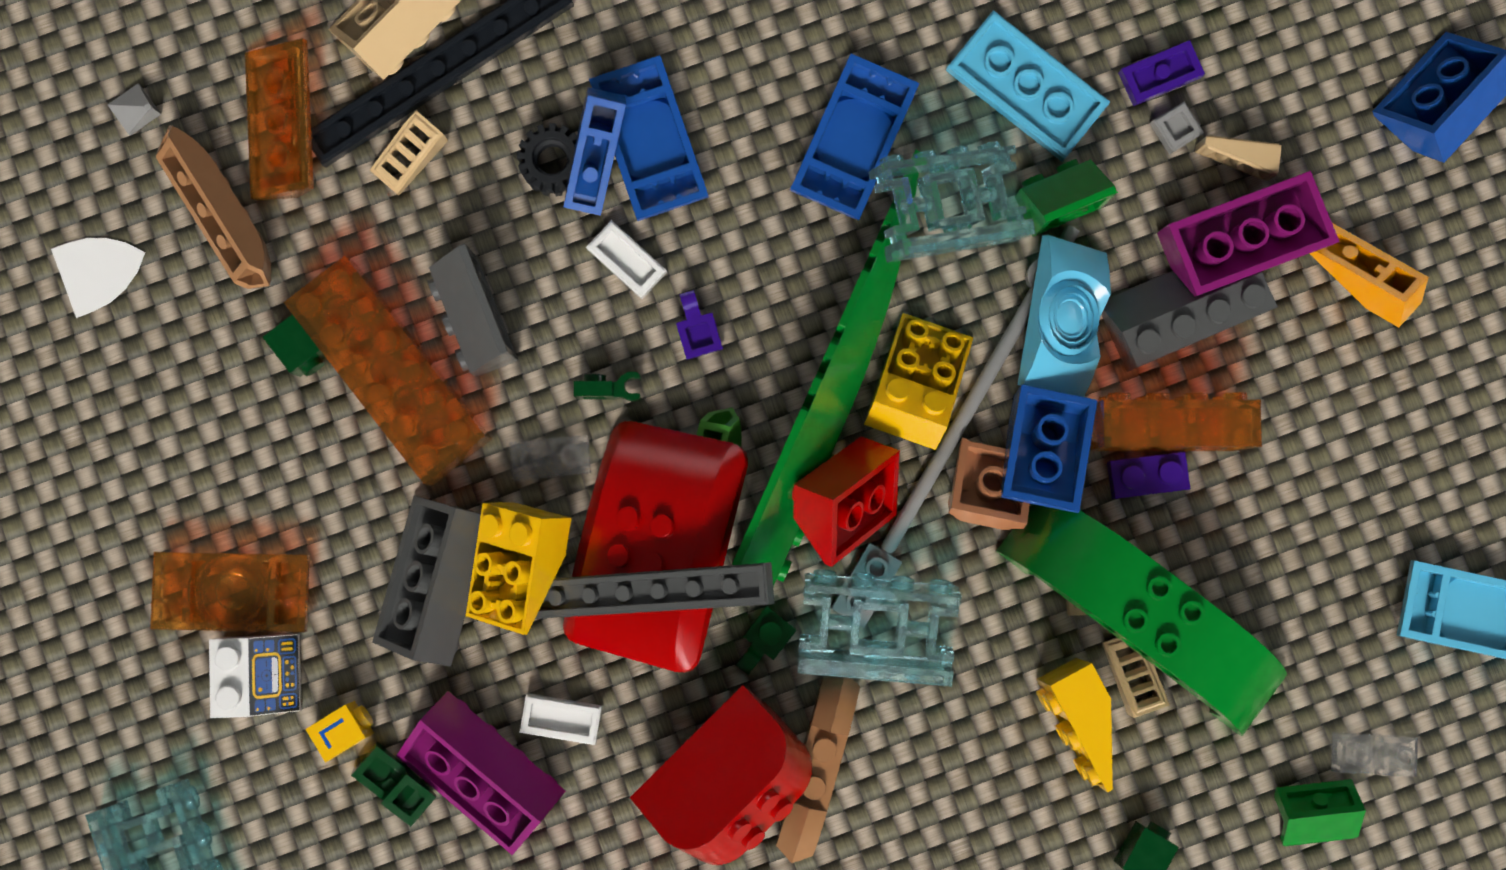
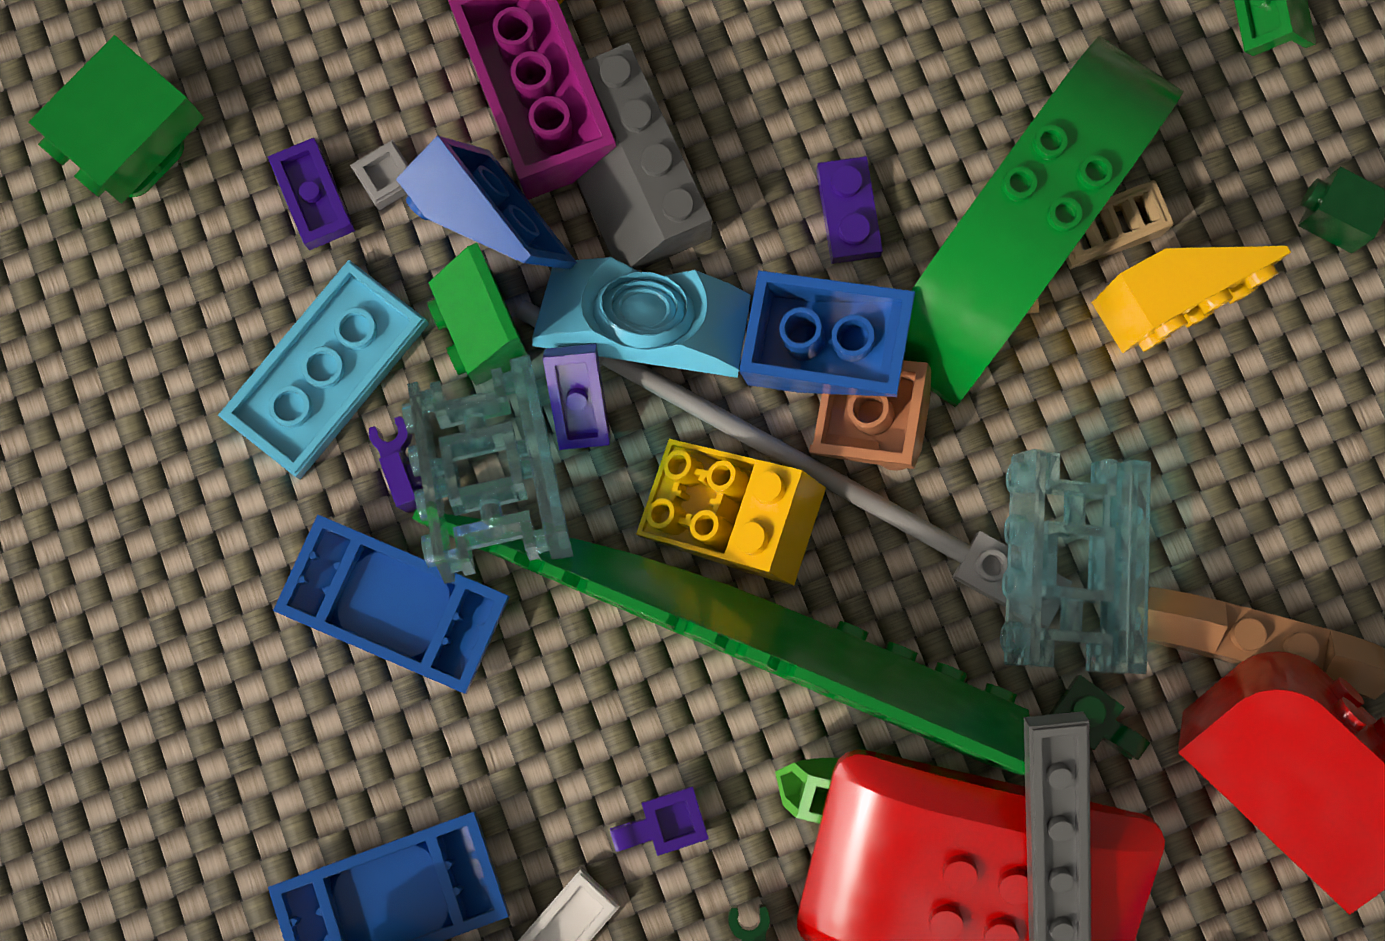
camera: 85 degrees left, 5 degrees down
red slope [792,436,900,567] -> none
clear orange brick [1090,392,1262,451] -> none
tan slope [1195,135,1282,181] -> none
none -> dark purple plate [369,416,429,513]
none -> slope [396,135,577,269]
none -> dark purple plate [542,344,611,450]

